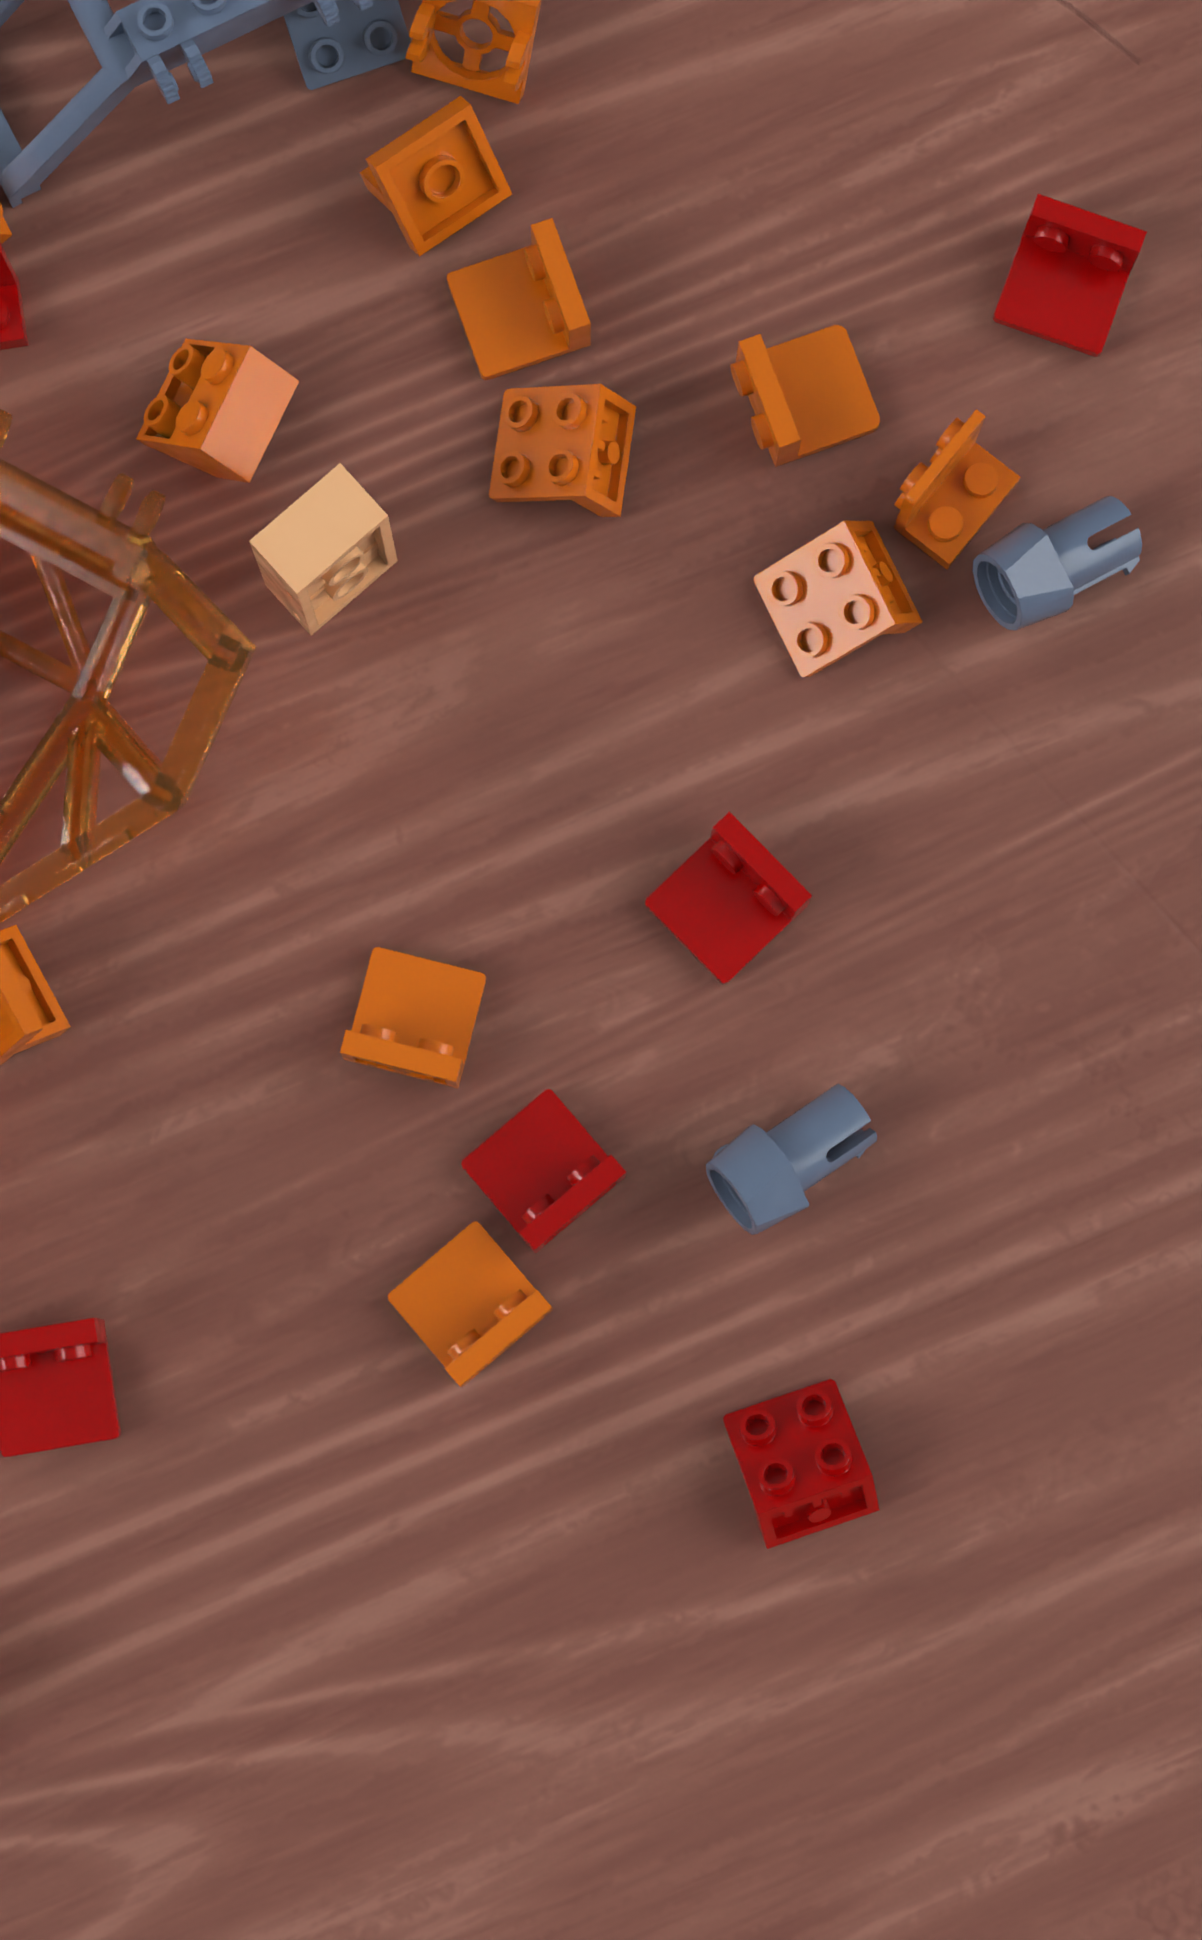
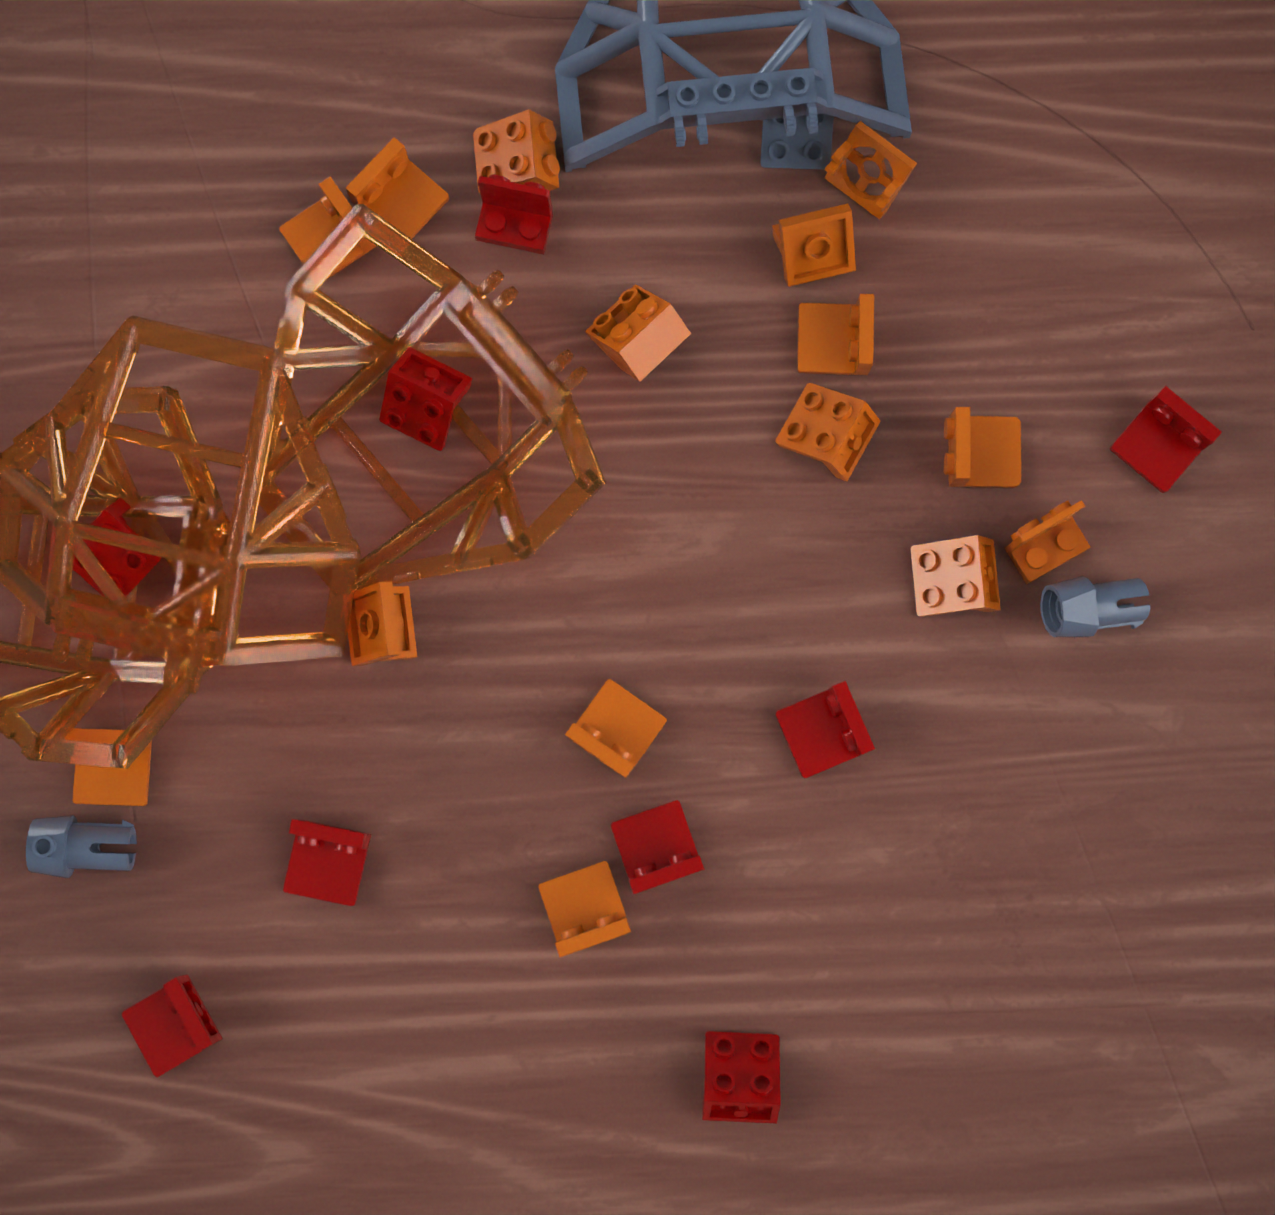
camera: 25 degrees right, 0 degrees up
light nougat piece [249,463,398,636] -> none
sand blue piece [706,1084,877,1235] -> none

